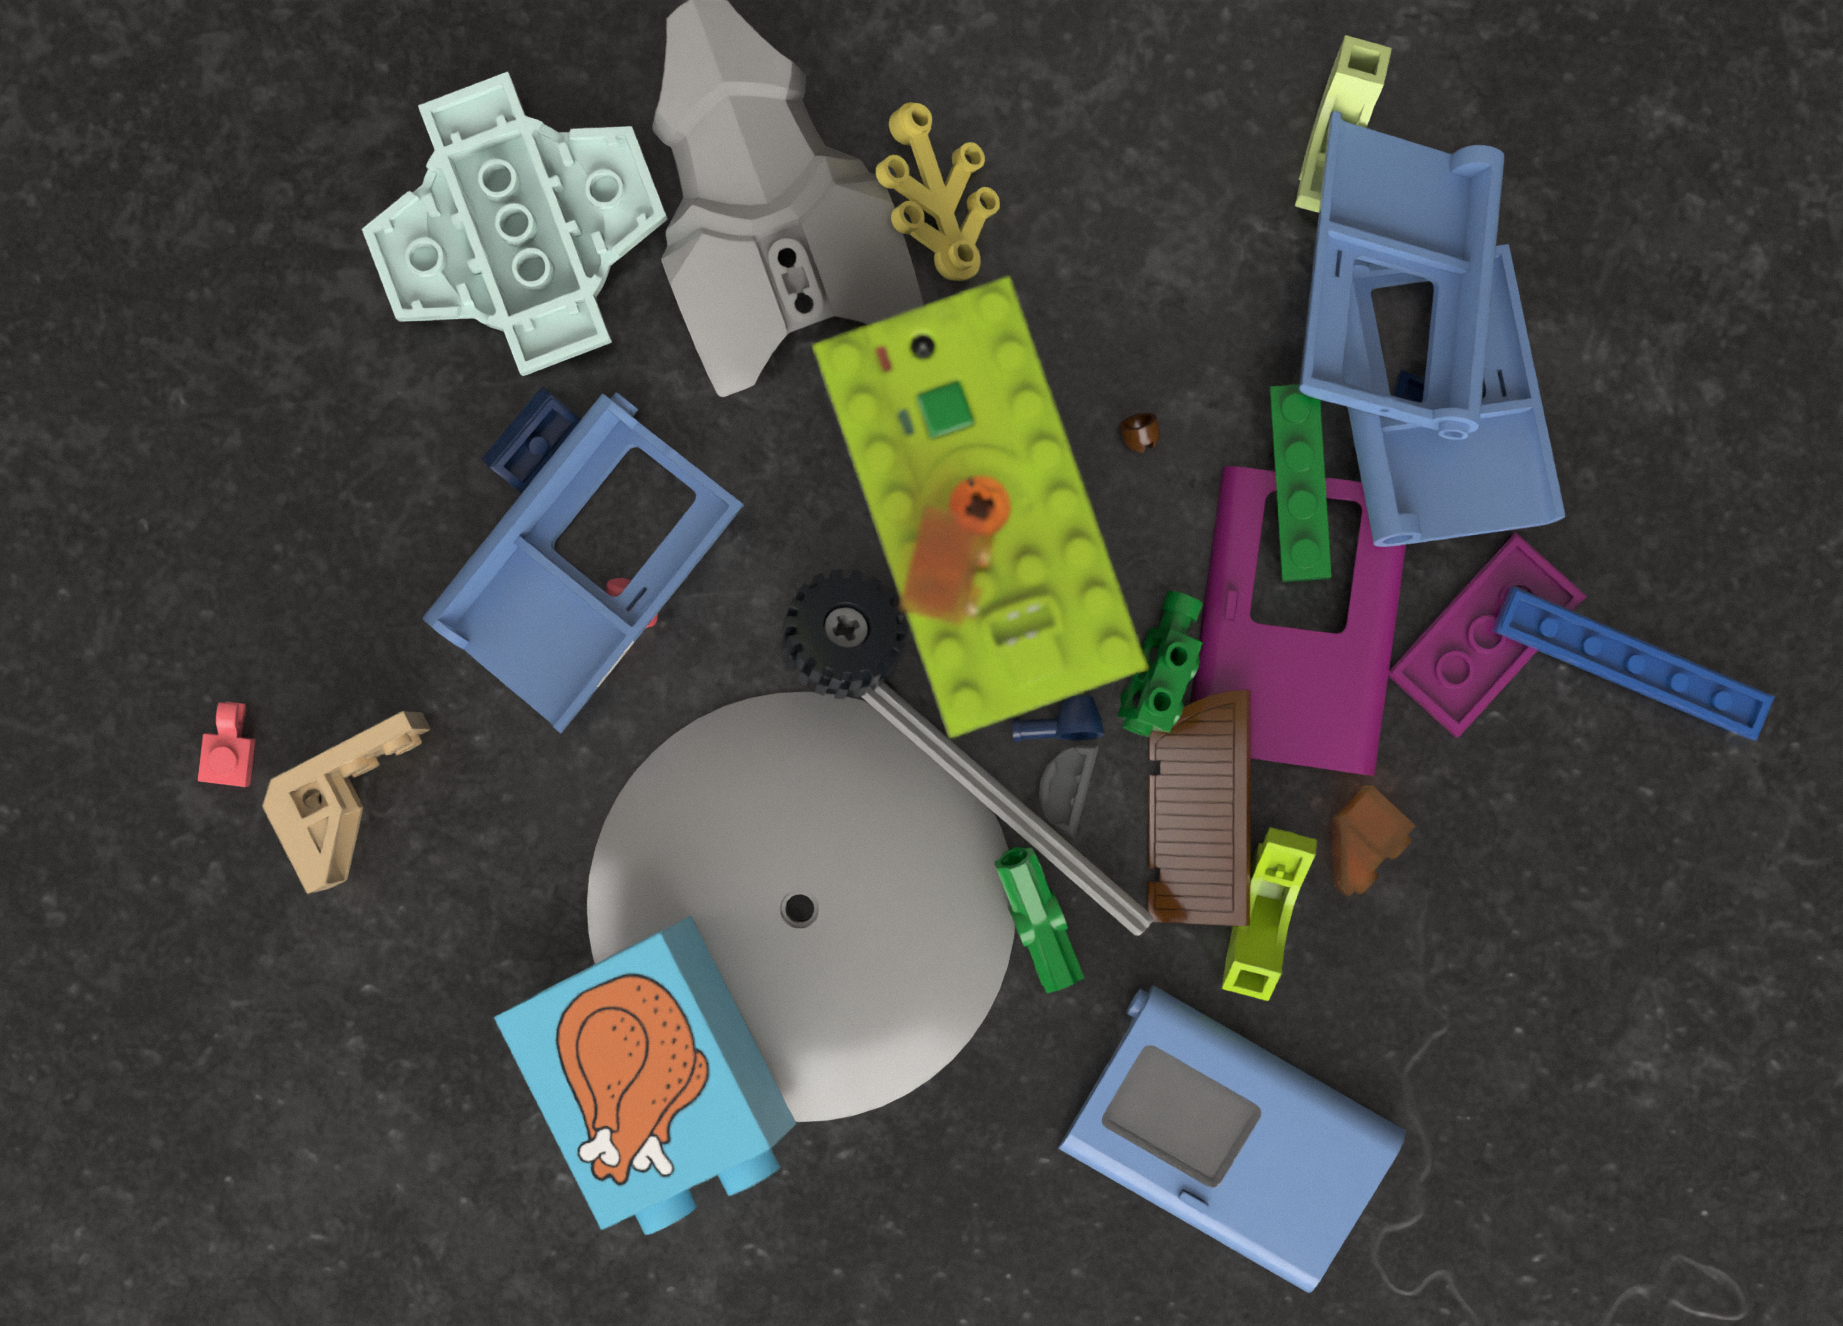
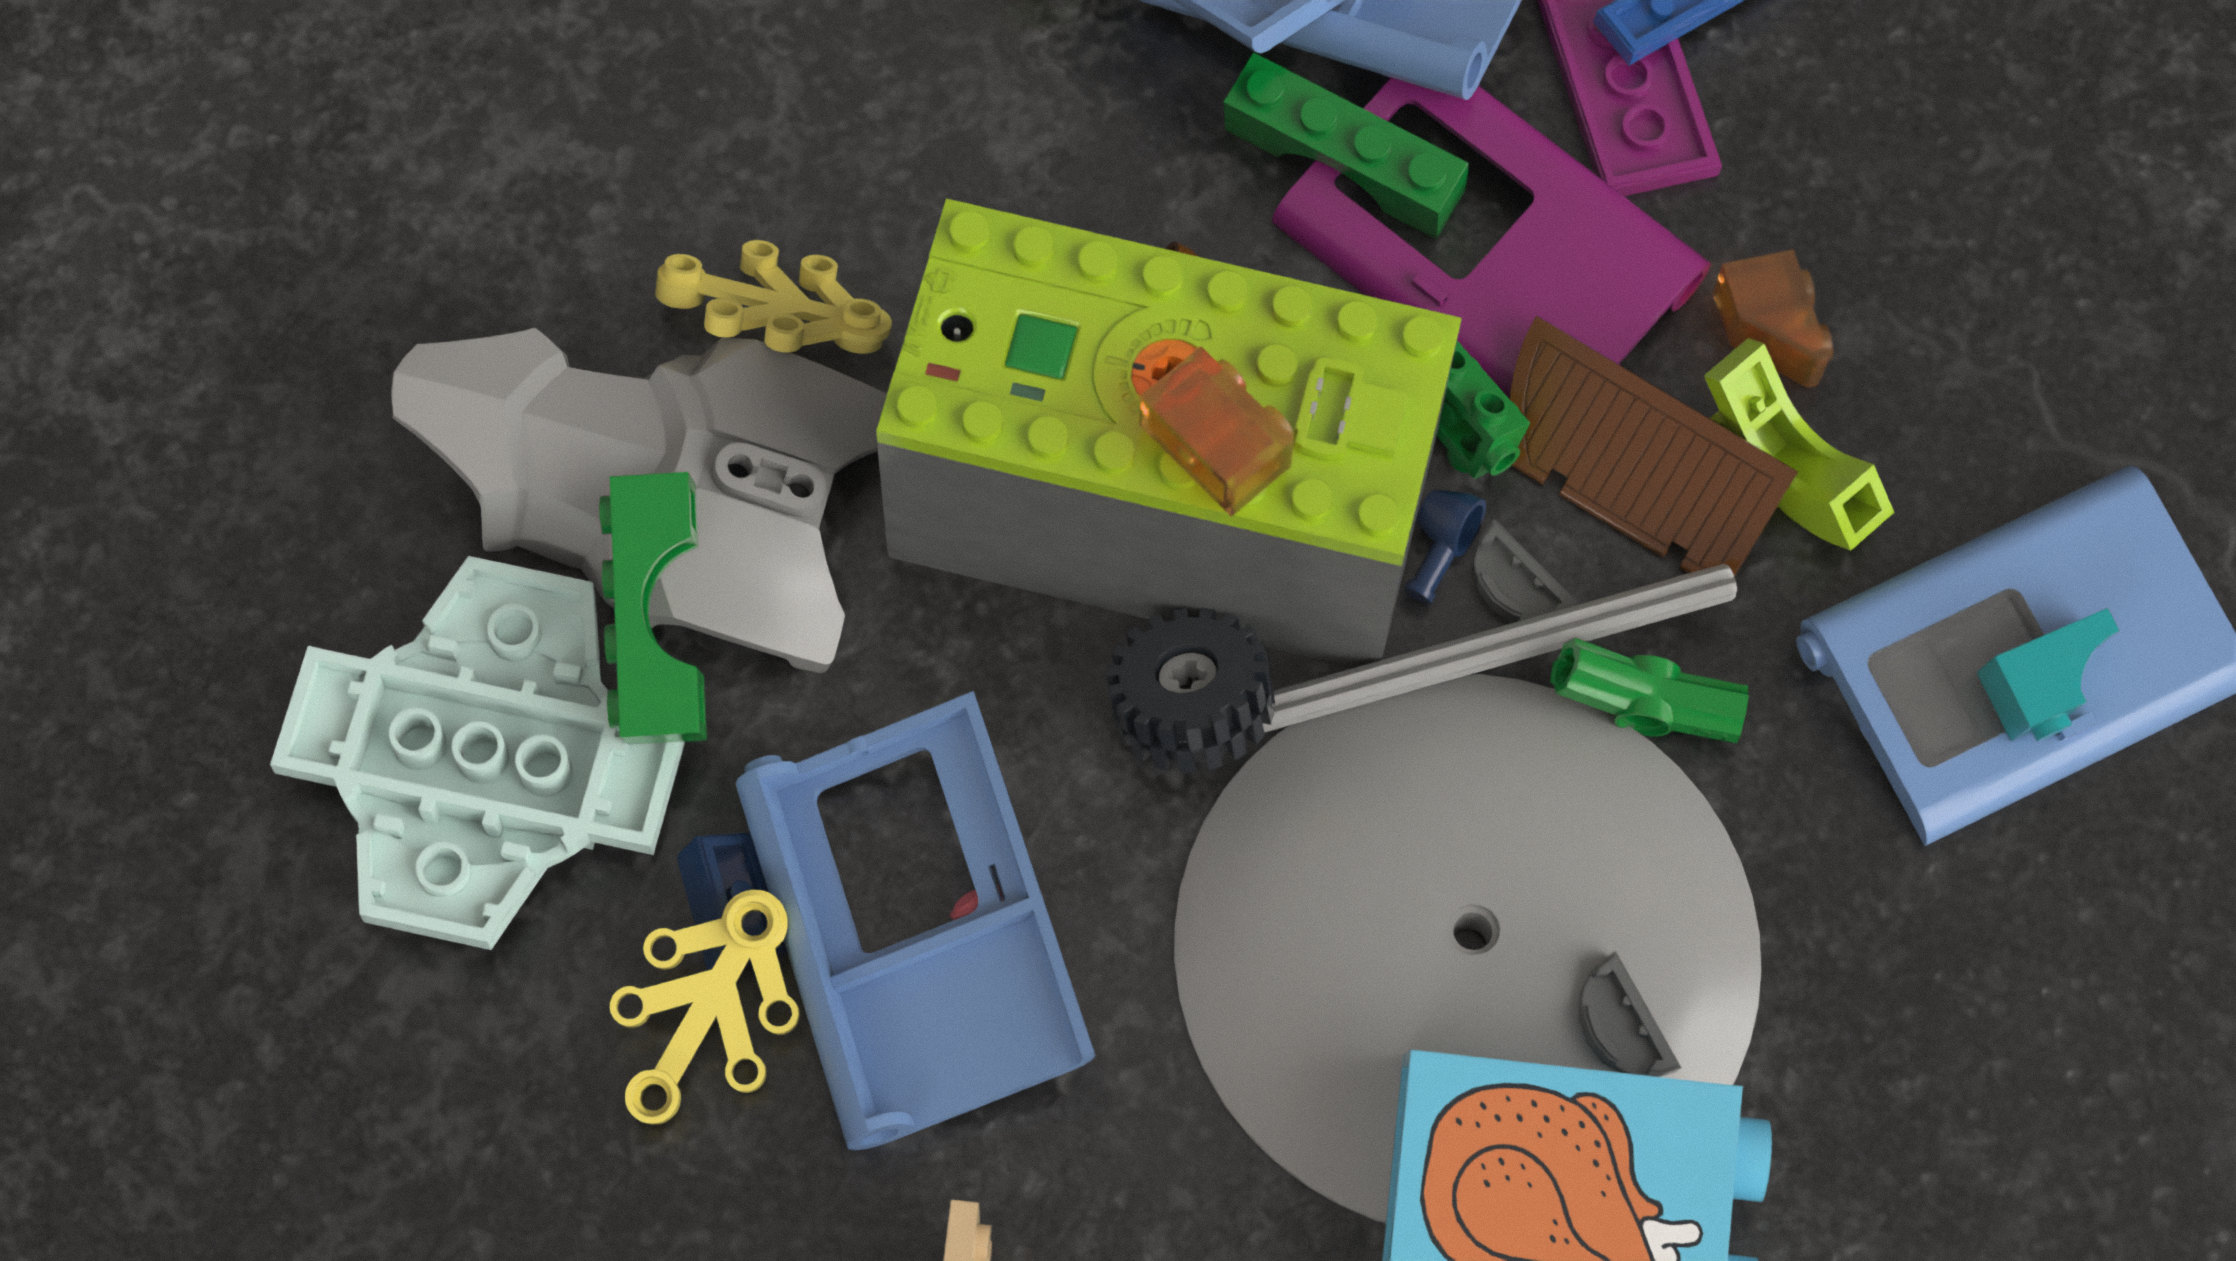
camera: 60 degrees left, 20 degrees down
none -> green arch [599,472,707,745]
none -> light yellow plant [610,890,800,1125]
none -> dark grey tile [1579,950,1681,1077]
none -> teal arch [1976,608,2120,742]

